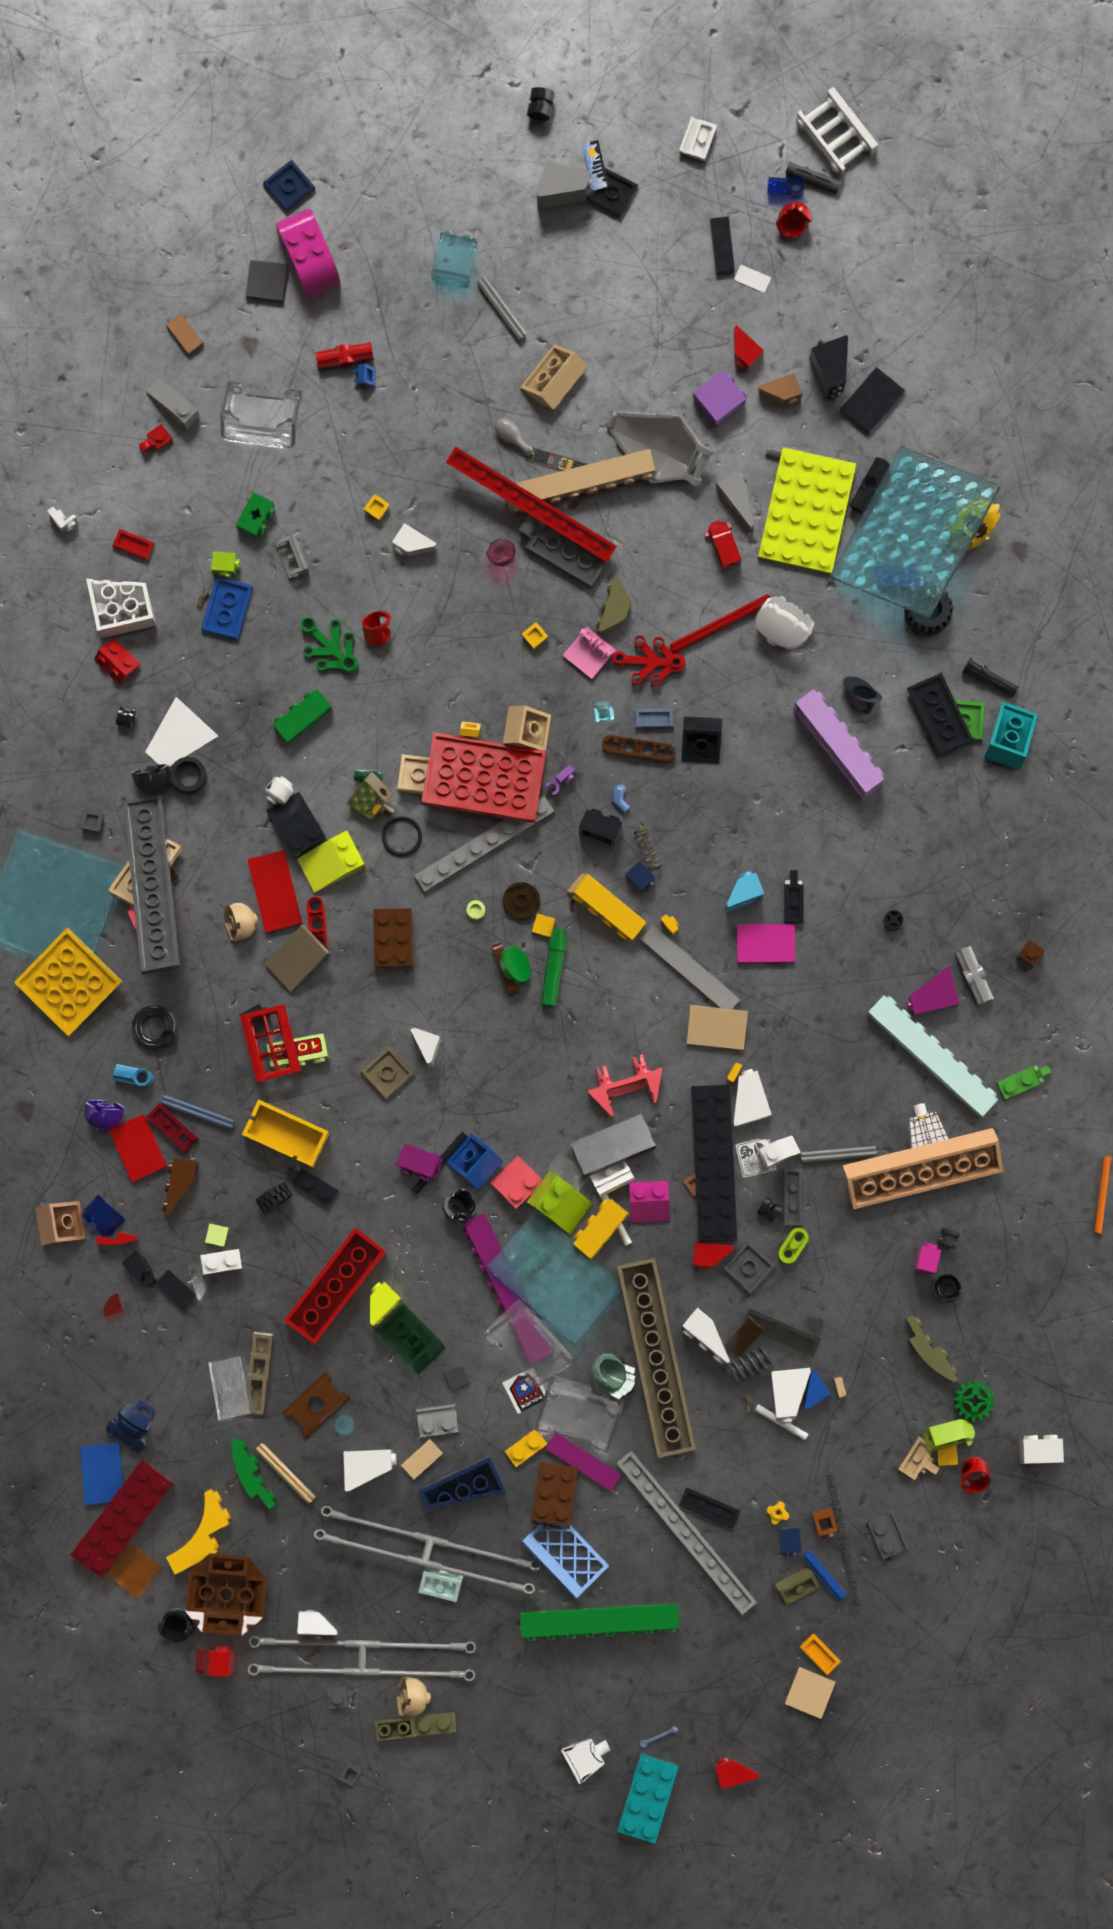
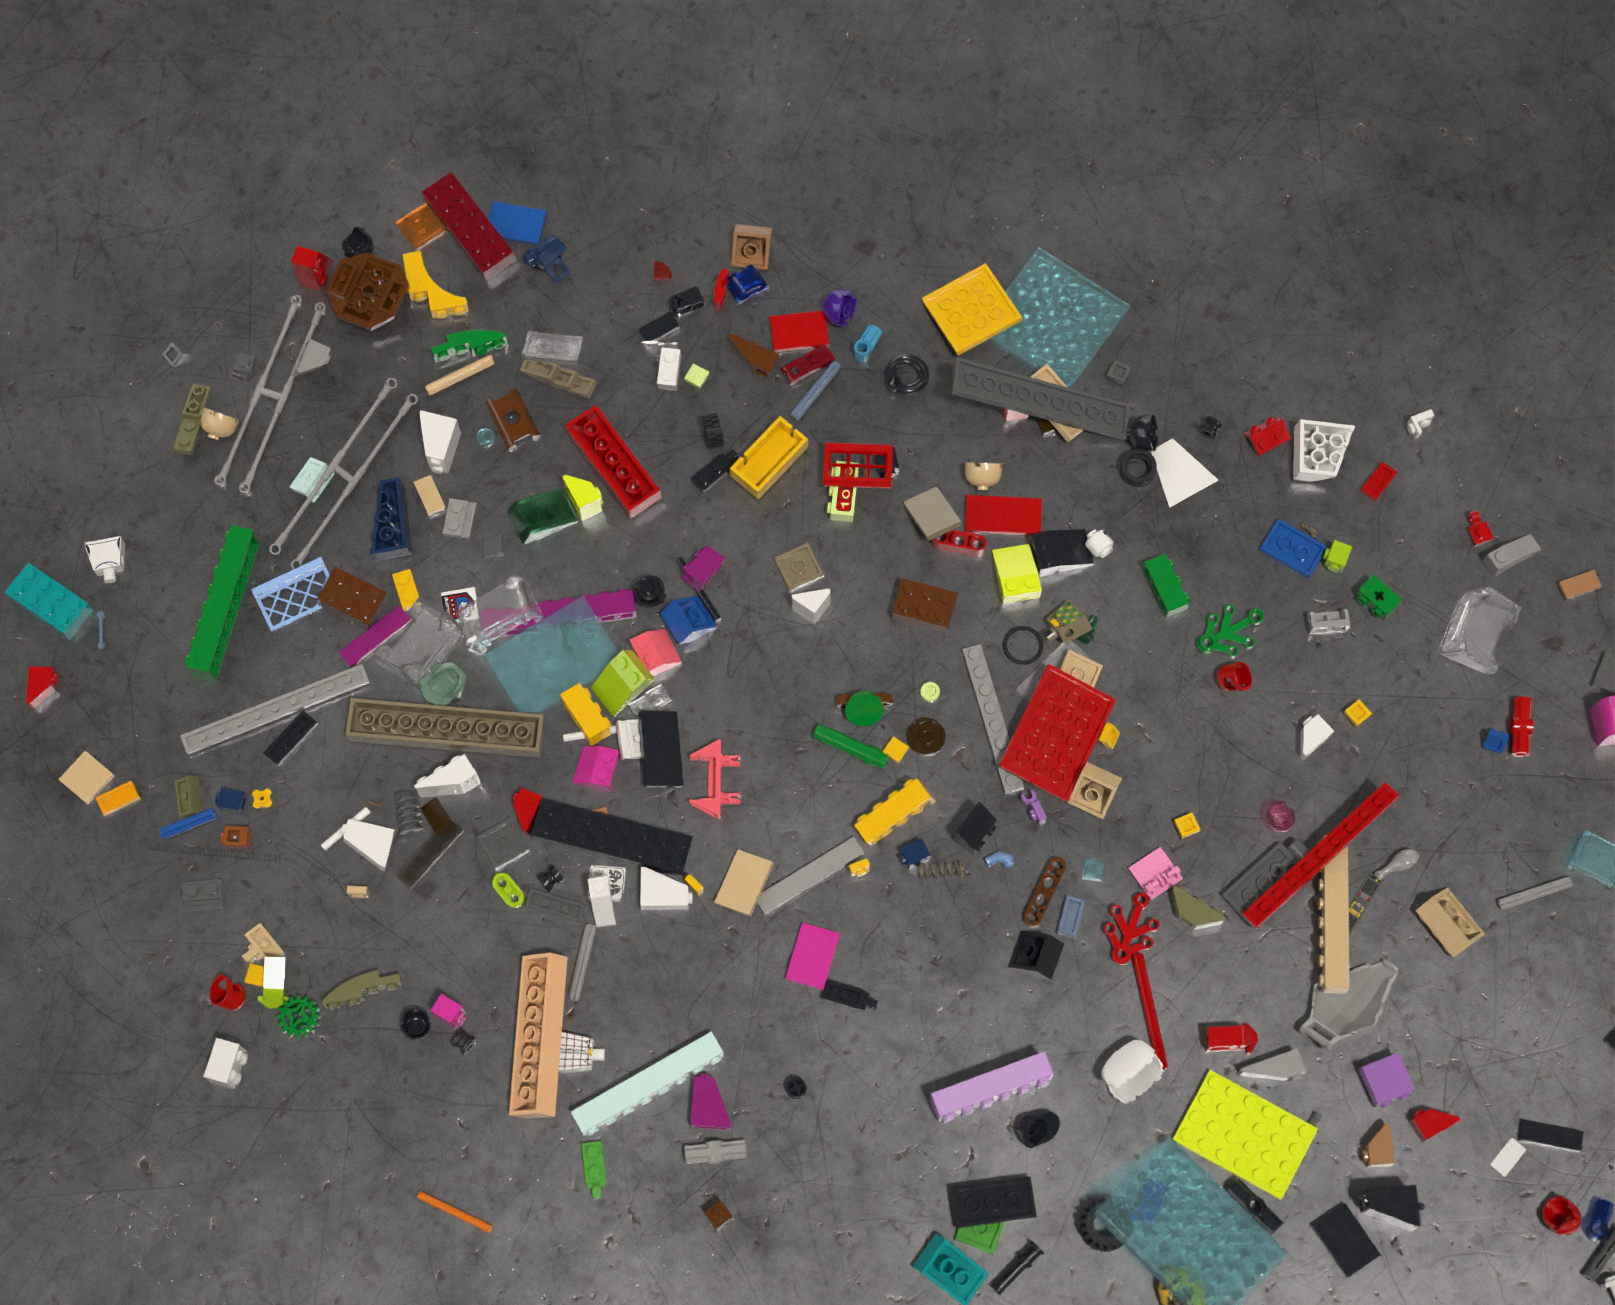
camera: 105 degrees right, 10 degrees down
medium azure slope [725,871,764,912] -> none
blue slope [803,1370,831,1409] -> none

